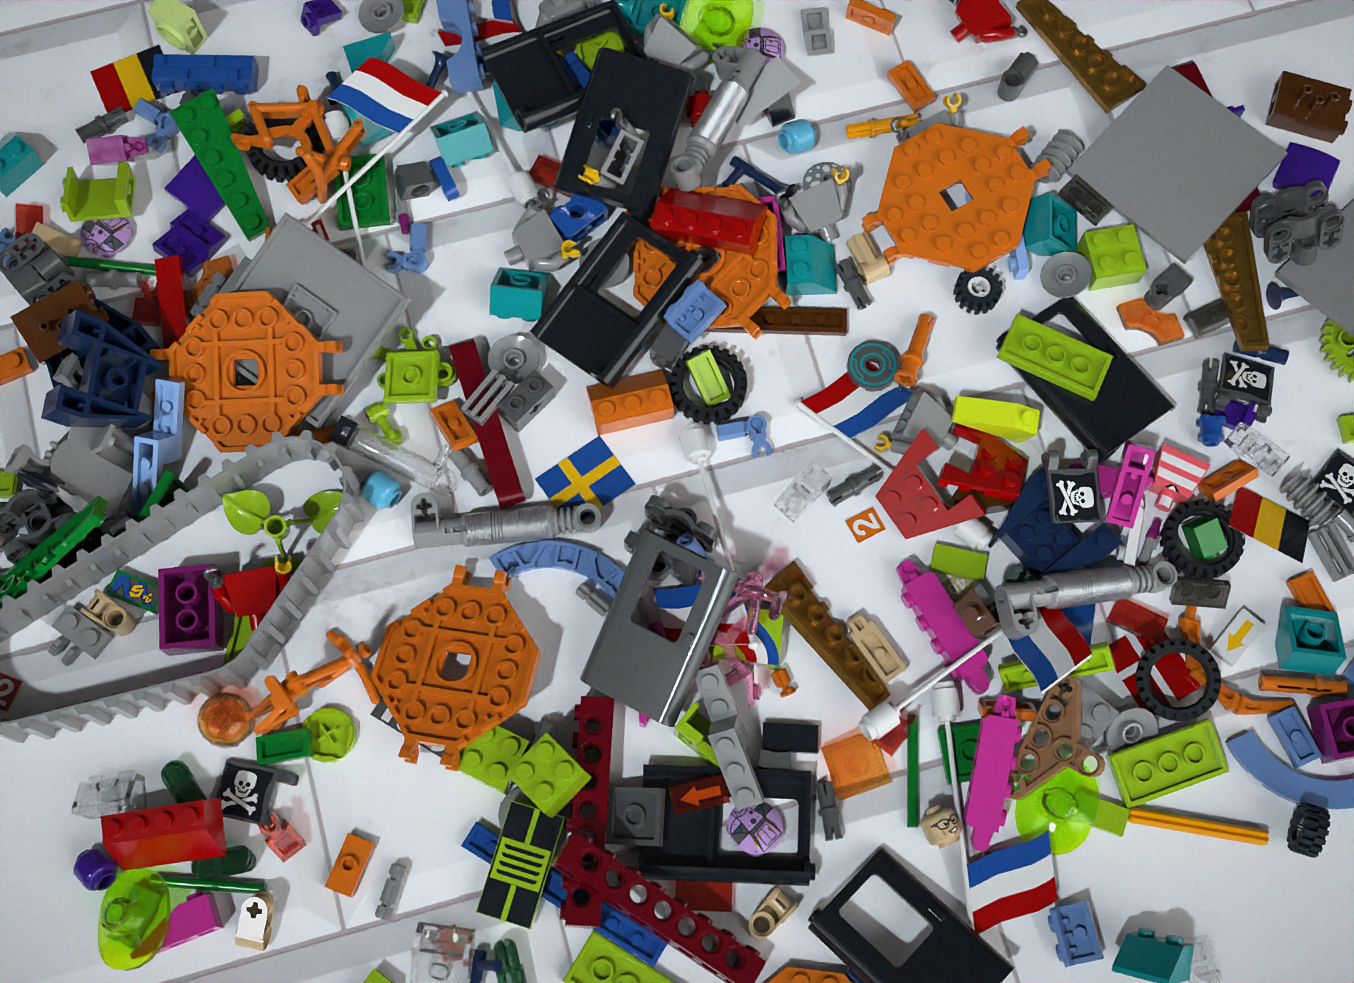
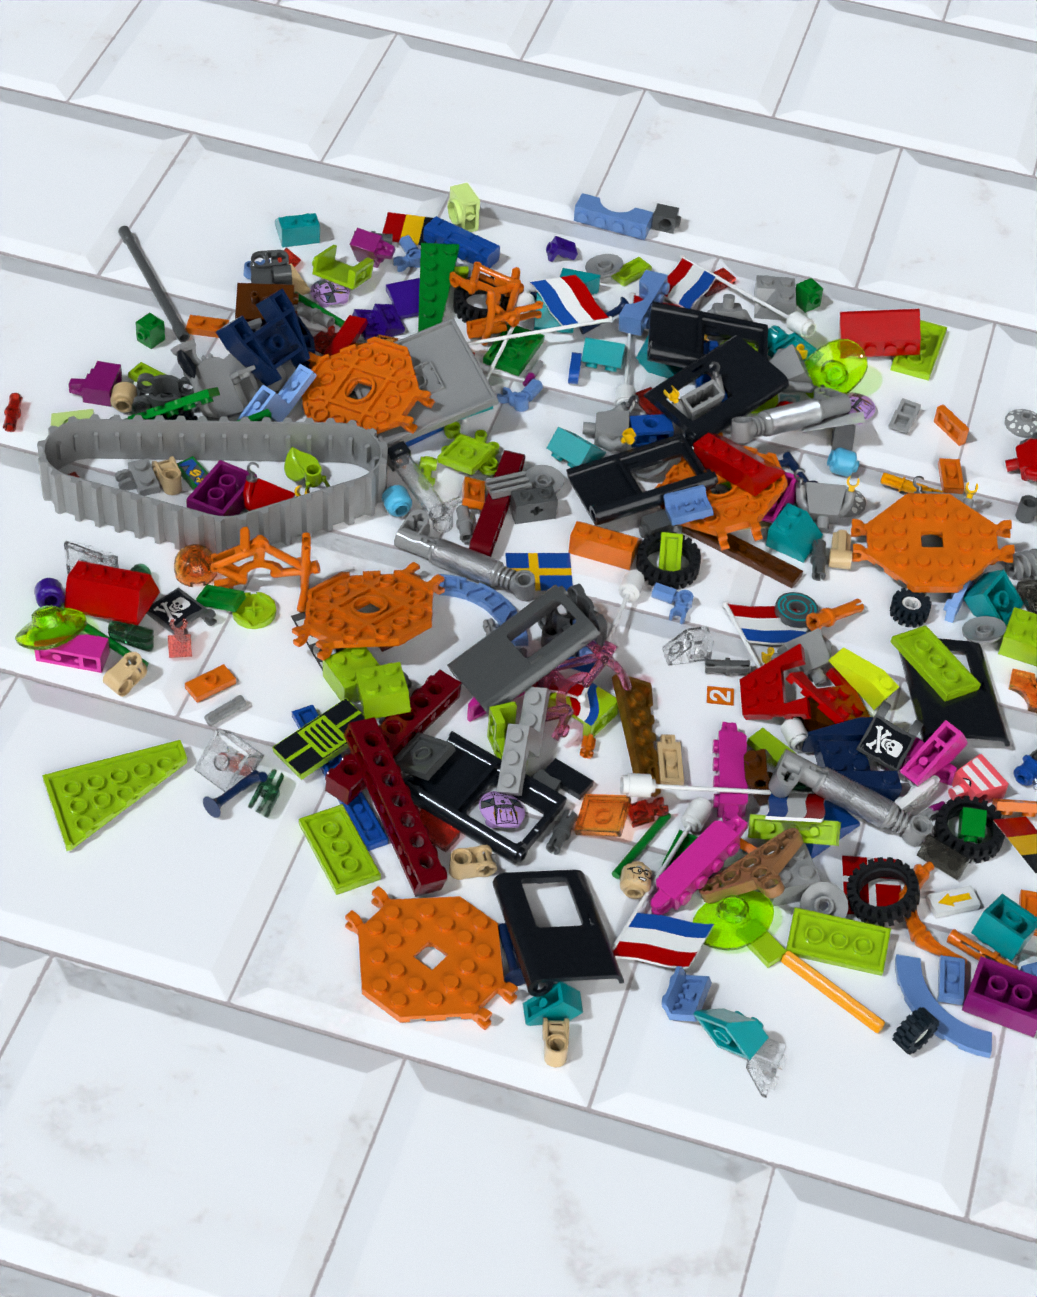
camera: 30 degrees right, 25 degrees down
dark grey brick [392,161,435,201] -> none
clear red tile [669,774,731,816] -> none
clear red tile [1106,599,1169,645] -> none

